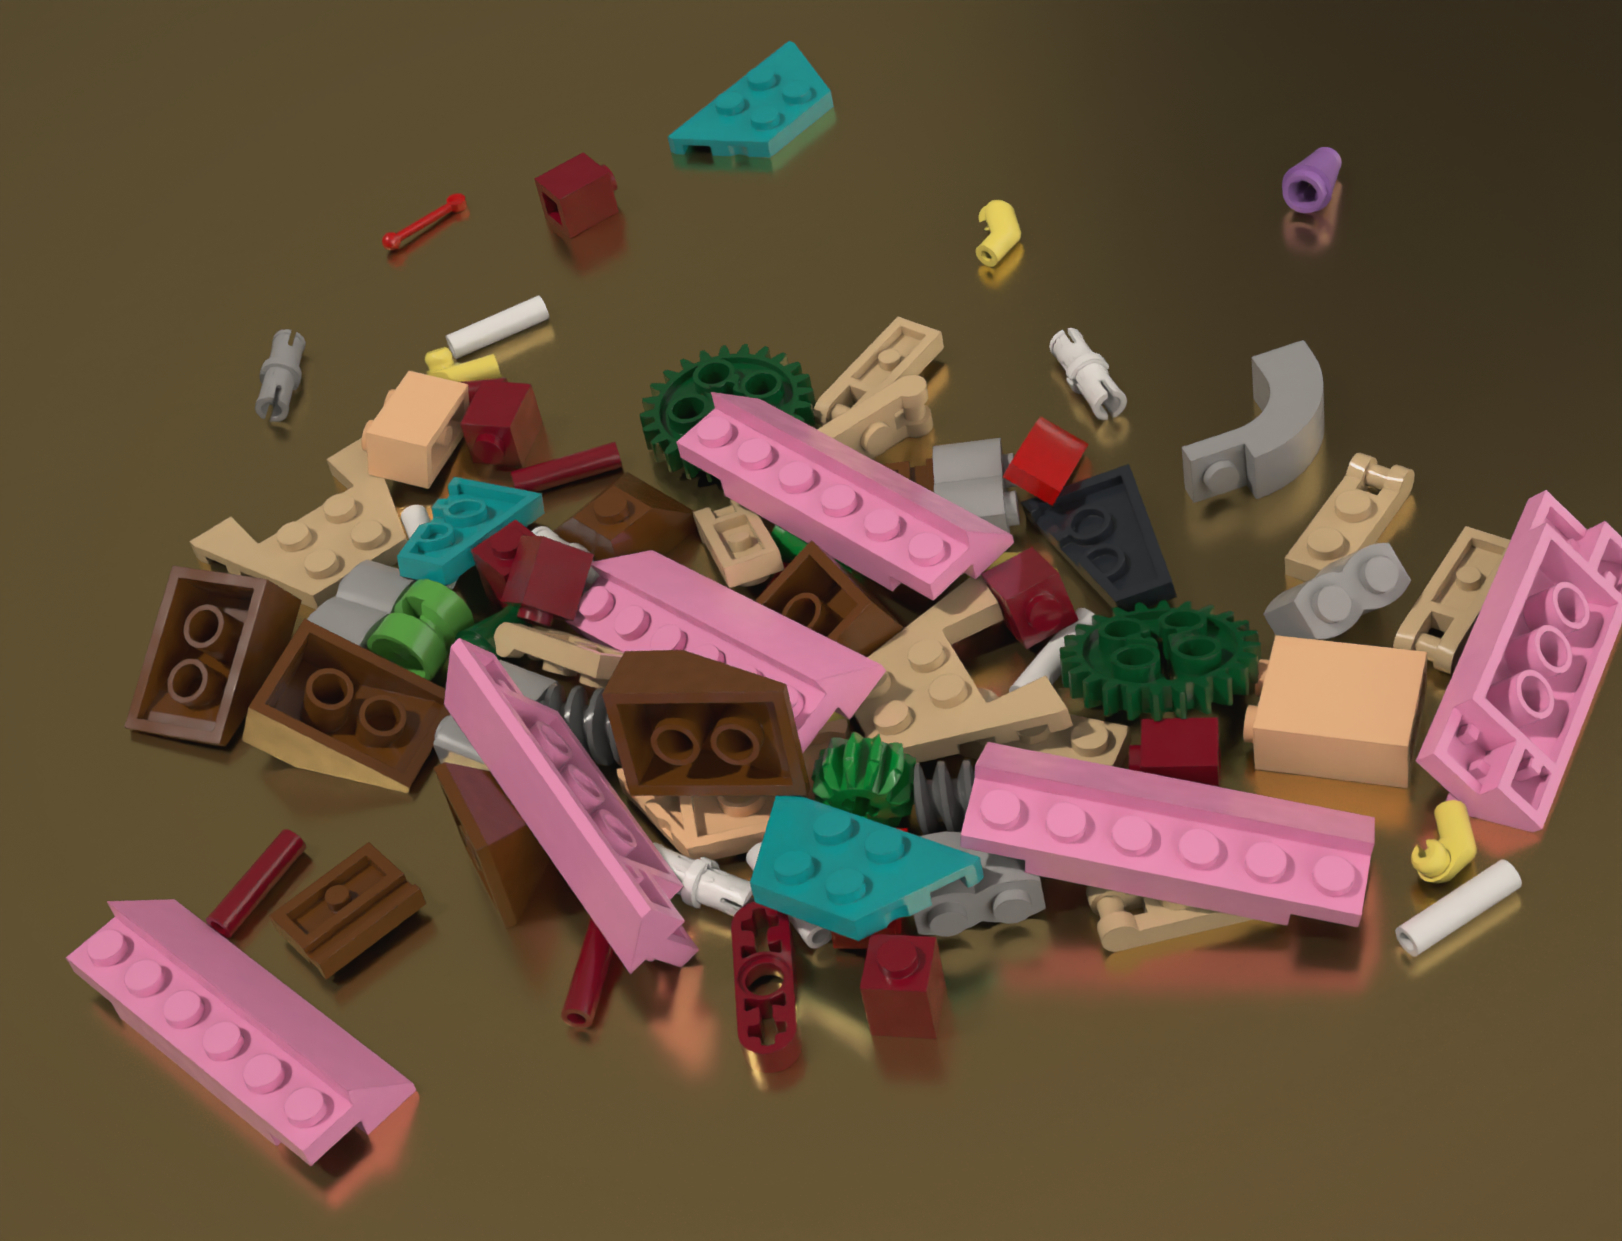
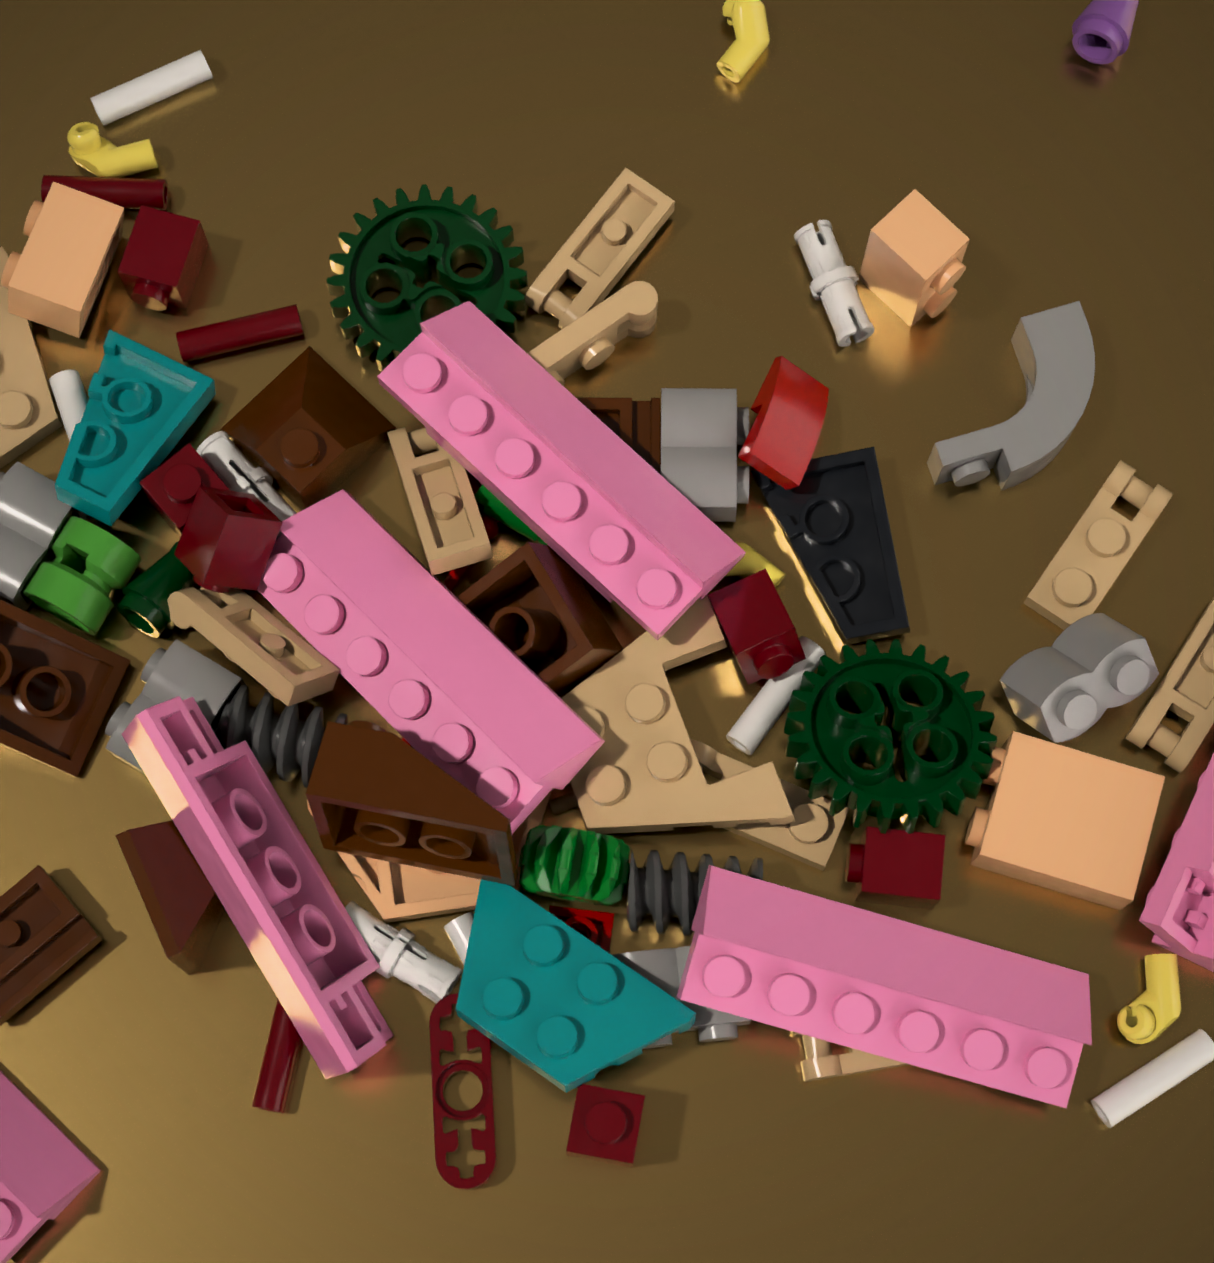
camera: 10 degrees left, 30 degrees up
none -> light nougat brick [859,189,970,327]

